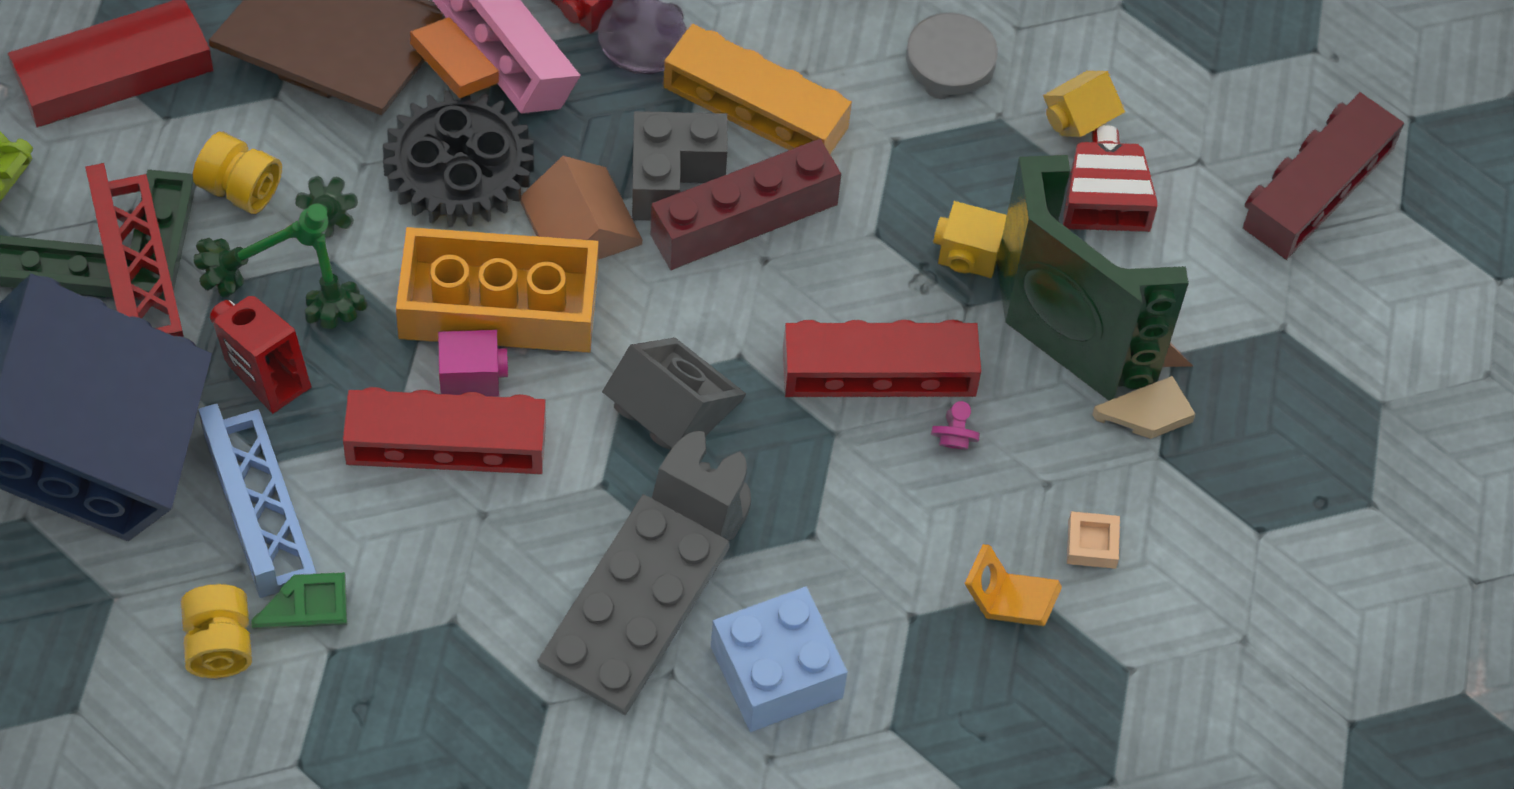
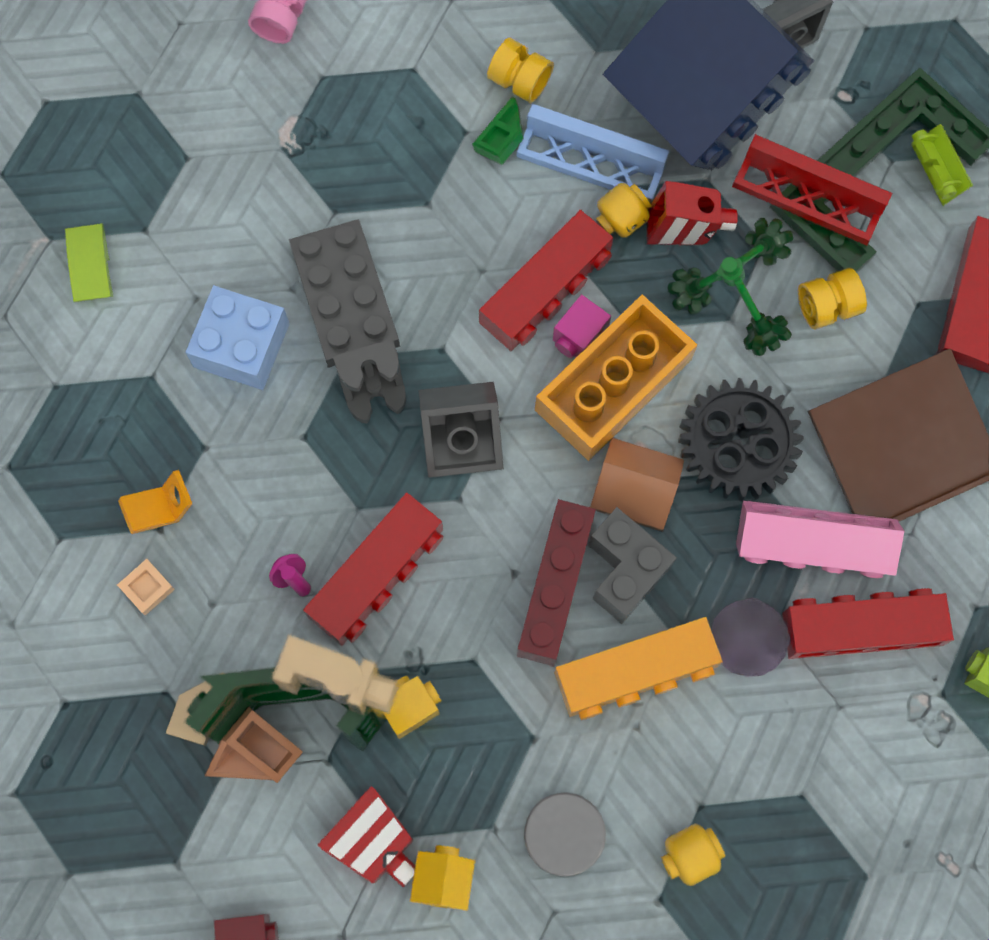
camera: 135 degrees right, 15 degrees up
orange tile [410,17,499,99] -> none
none -> tan hips [272,635,398,715]
none -> yellow head [596,183,652,238]

